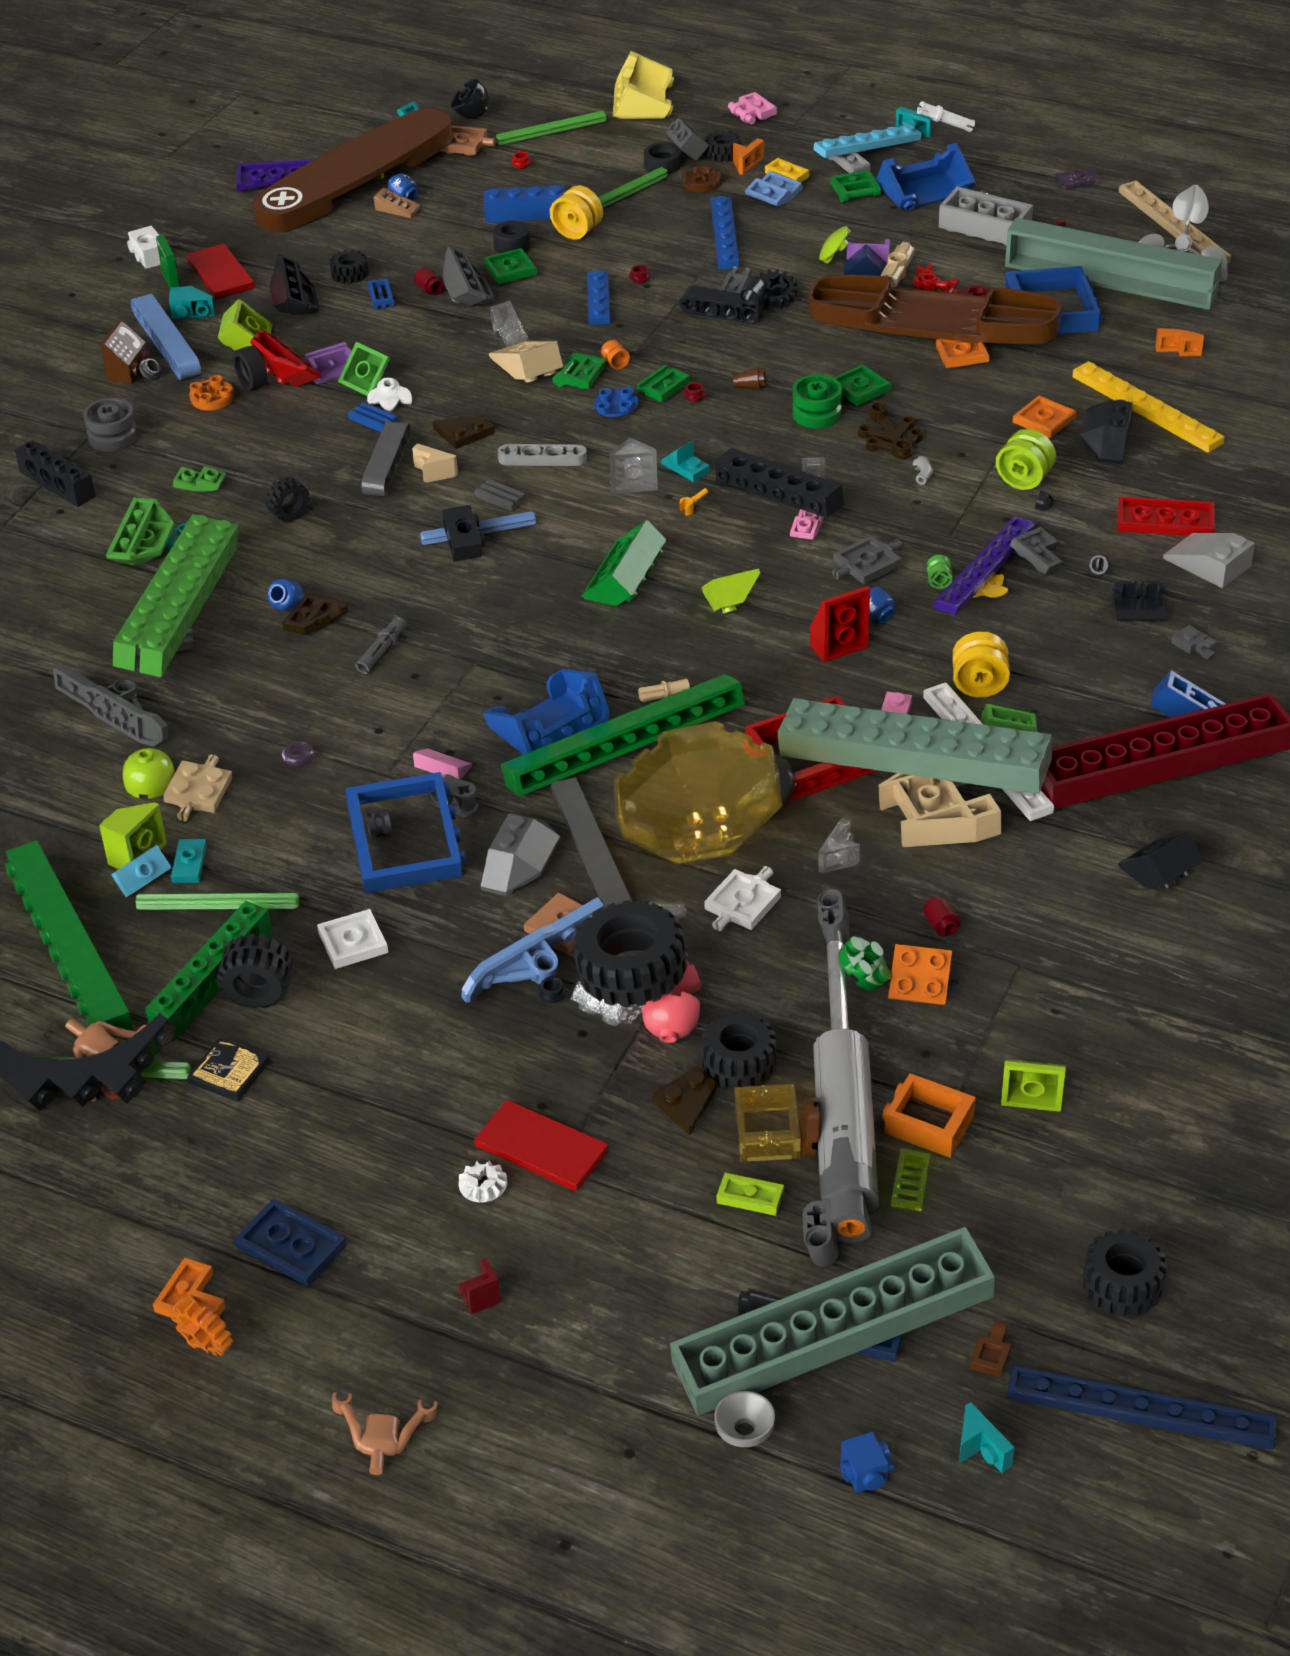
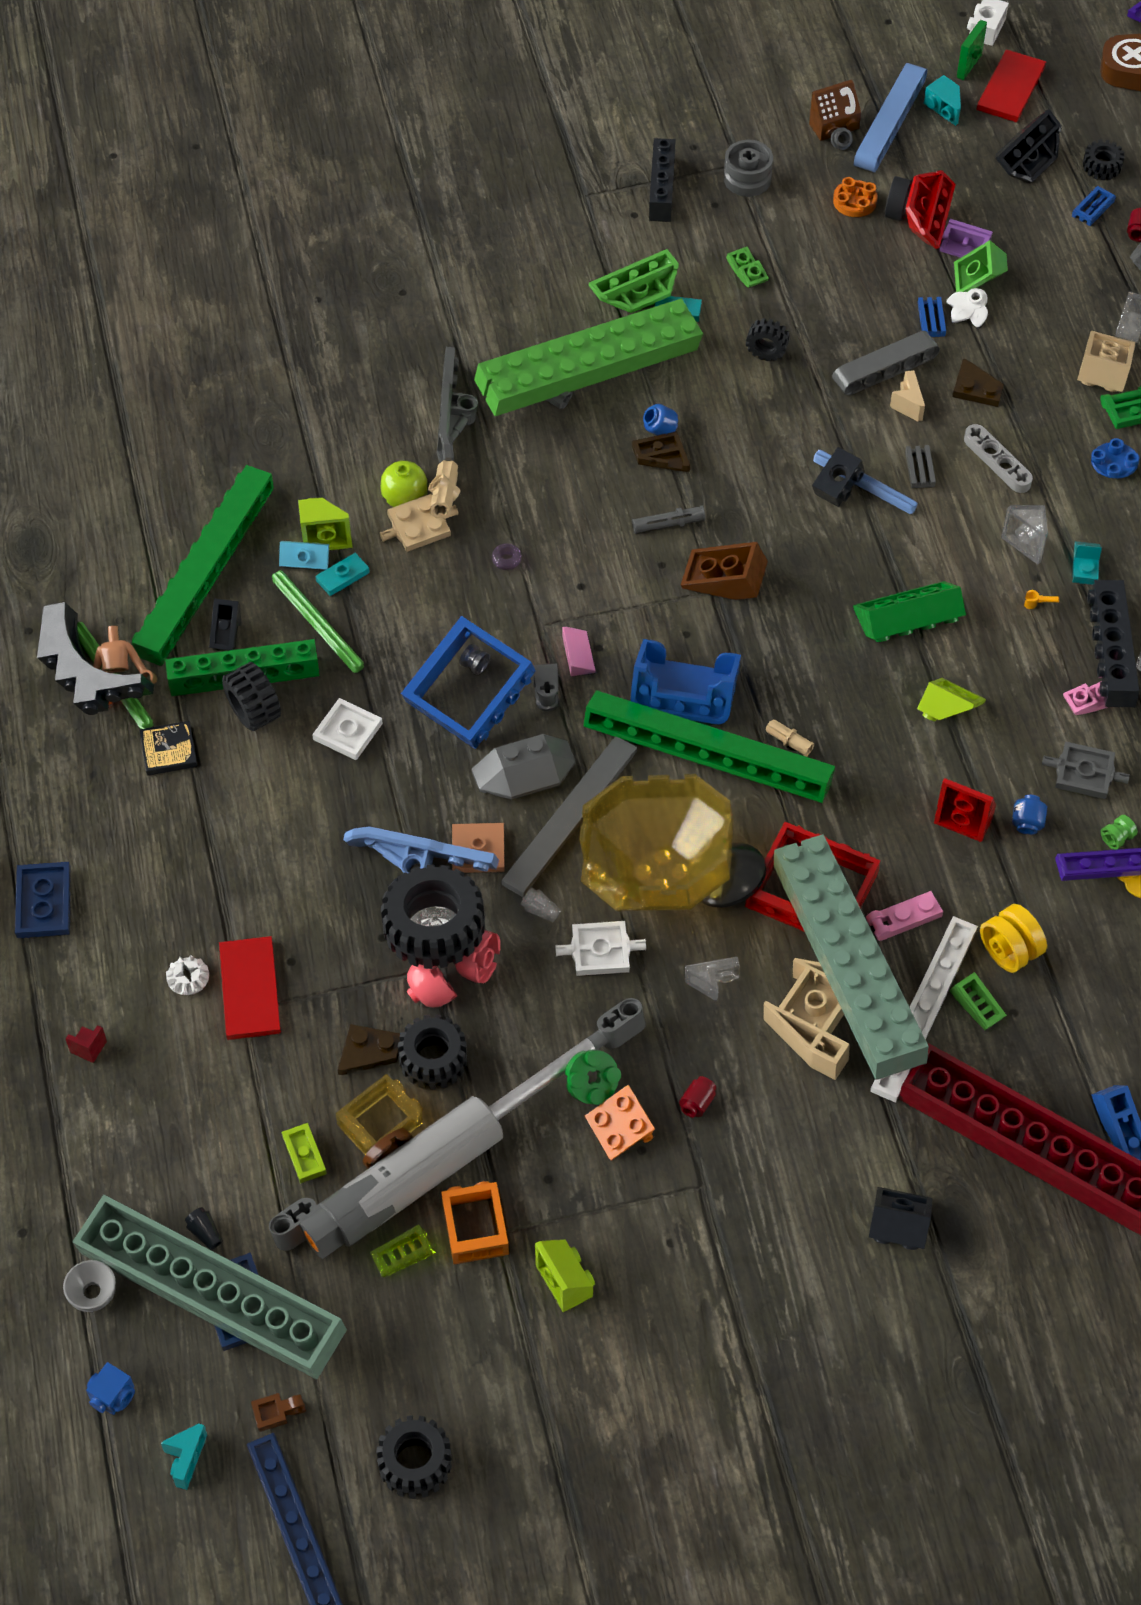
camera: 50 degrees right, 15 degrees up
lime slope [218,299,273,351] -> none
none -> black slope [209,599,242,650]
none -> tan piece [428,460,460,519]
none -> reddish brown slope [681,542,768,600]

